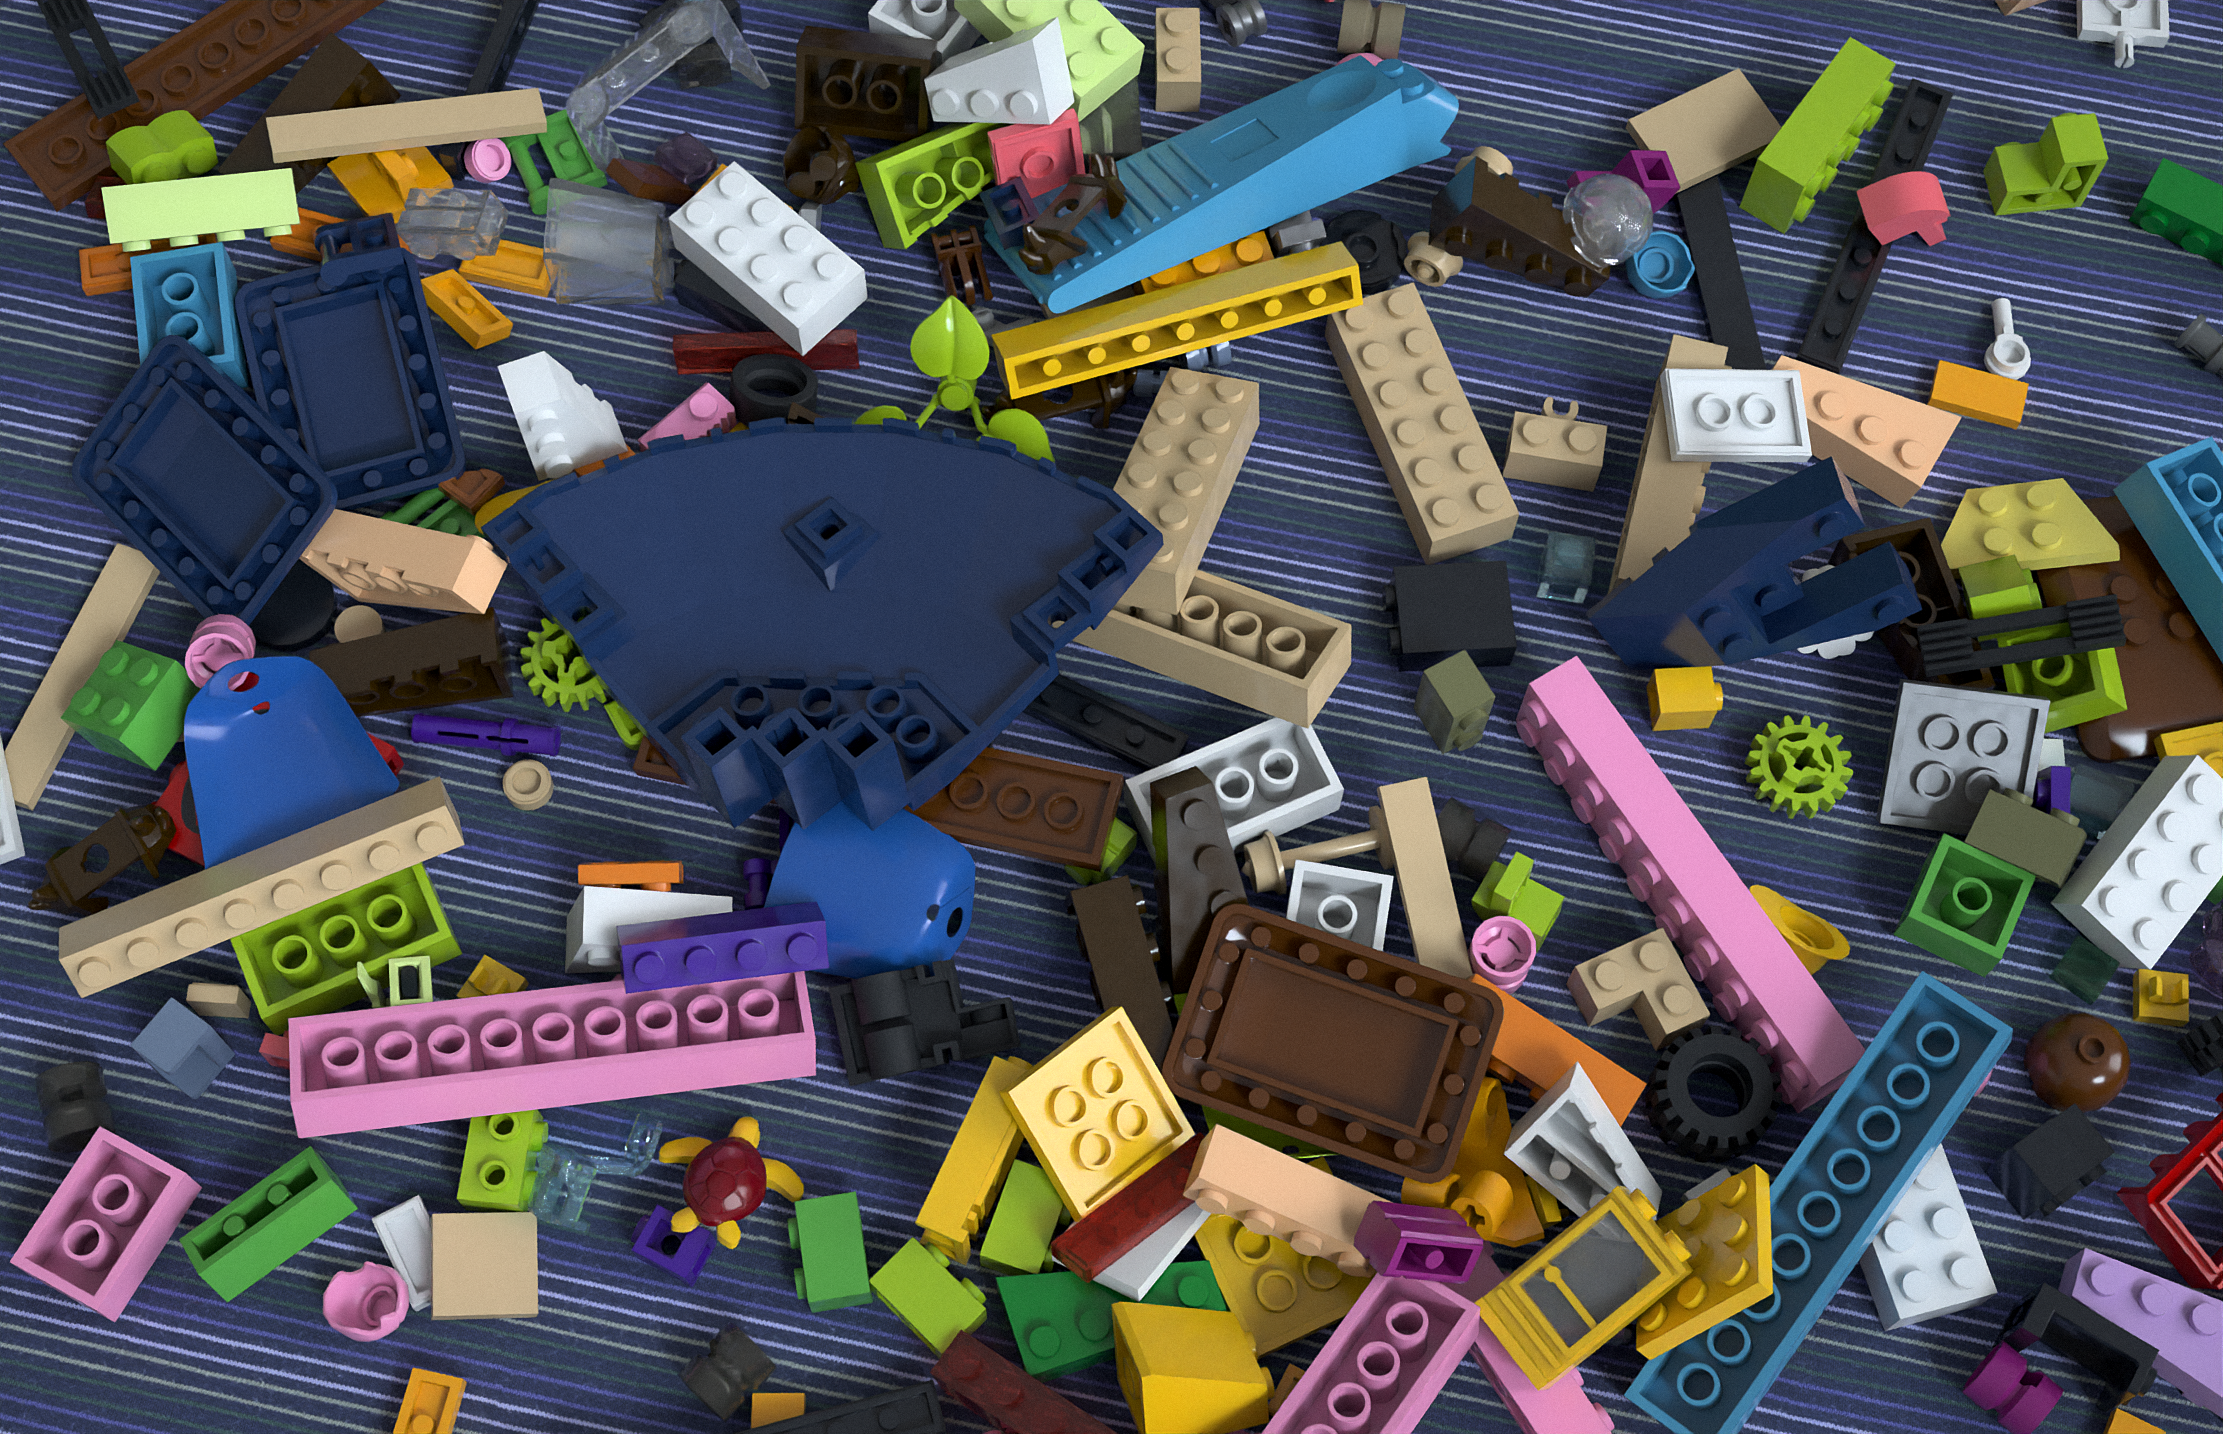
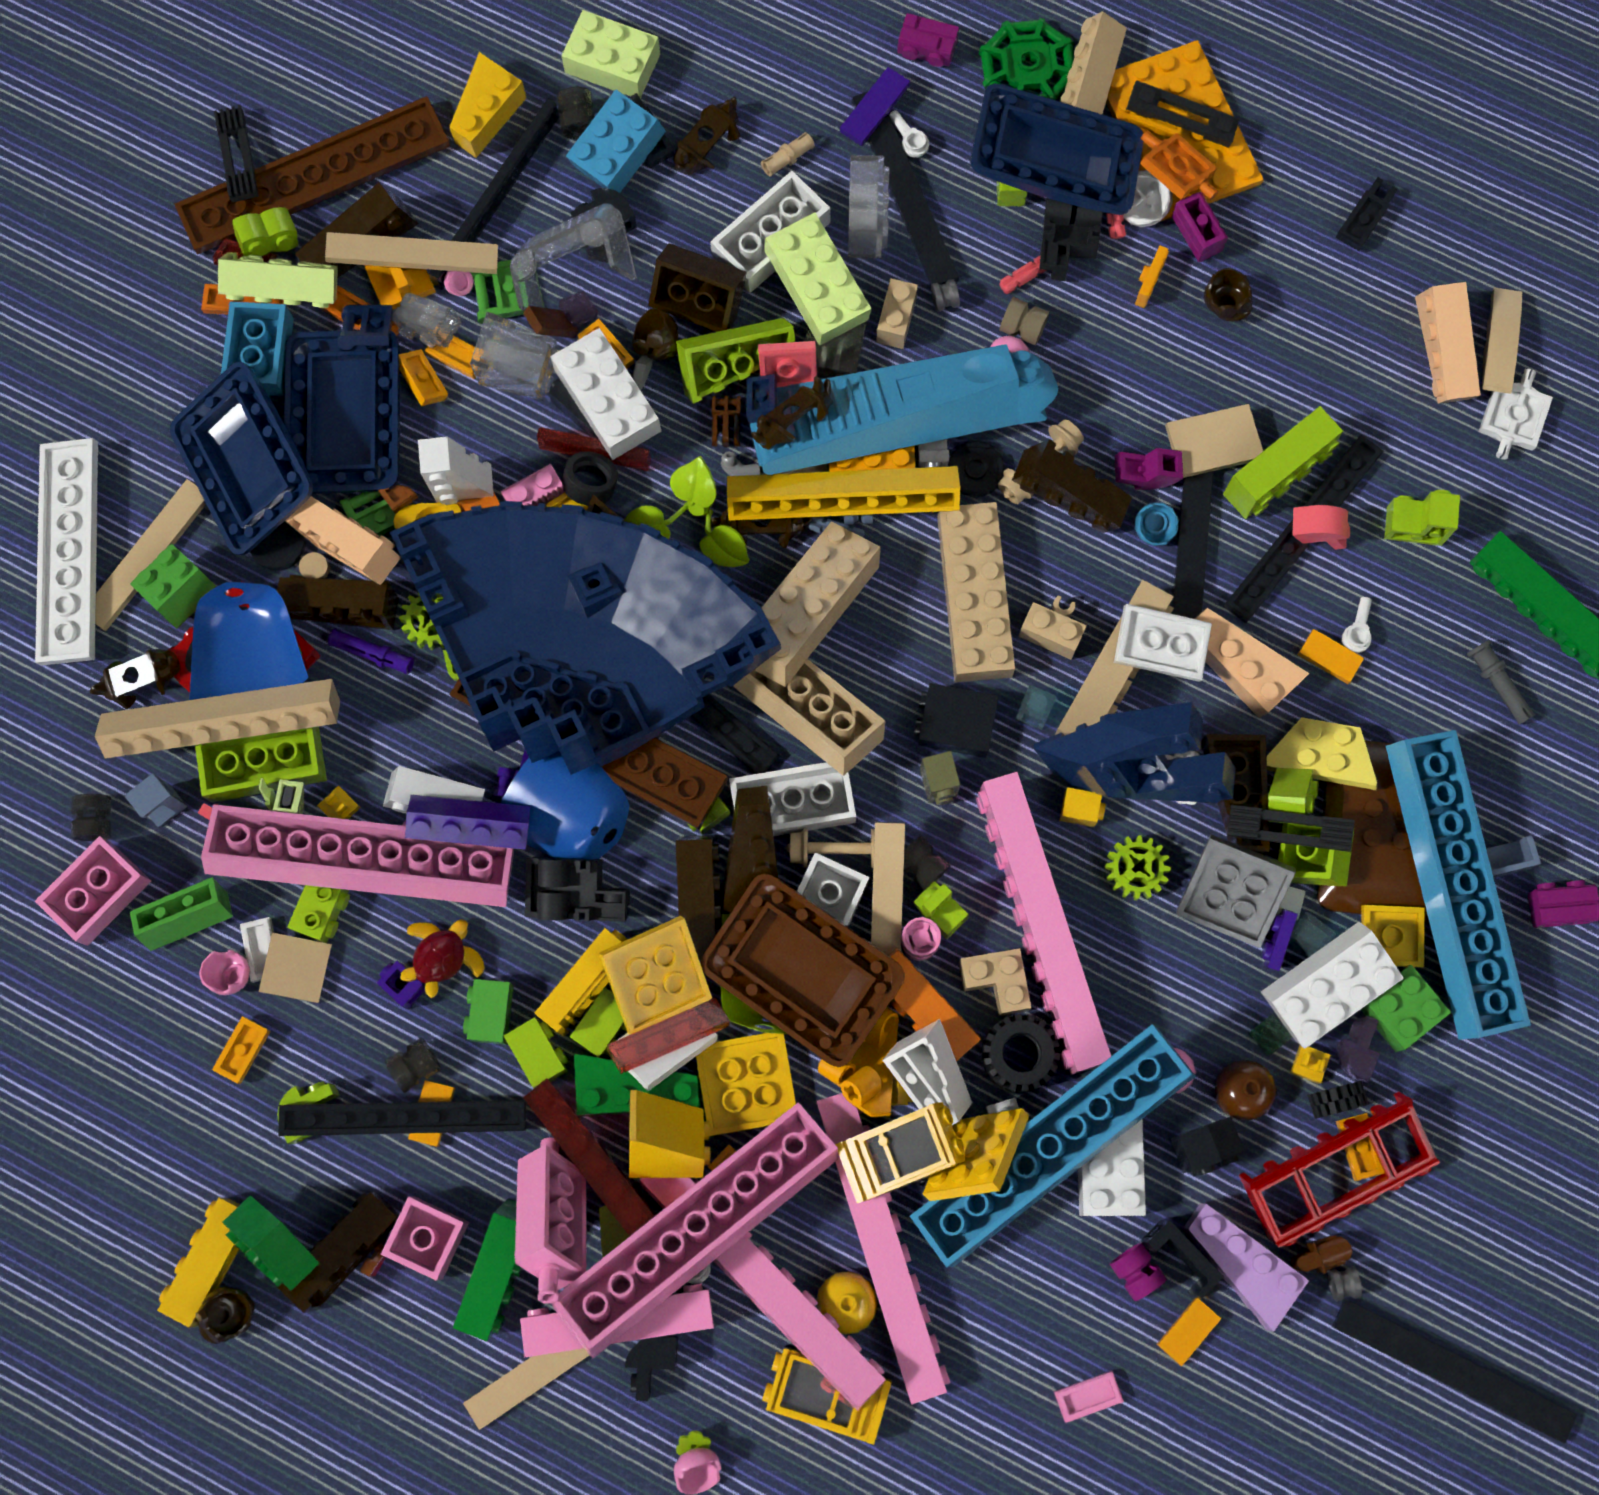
camera: 20 degrees right, 10 degrees up
bright pink wheel [185,614,256,690] -> none
tan tile [186,983,251,1018] -> none
tan tile [503,760,554,810] -> none
clear light blue piece [528,1111,663,1232] -> none
orange plate [578,860,684,892] -> none
white wedge [924,17,1075,125] -> none
light nougat brick [1183,1124,1393,1278] -> none
magenta brick [1354,1200,1484,1284] -> none
clear cylinder [1563,173,1653,267] -> none
yellow piece [1749,885,1850,975] -> none
bright green brick [1893,833,2036,978] -> none
olive brick [1964,788,2087,889] -> none

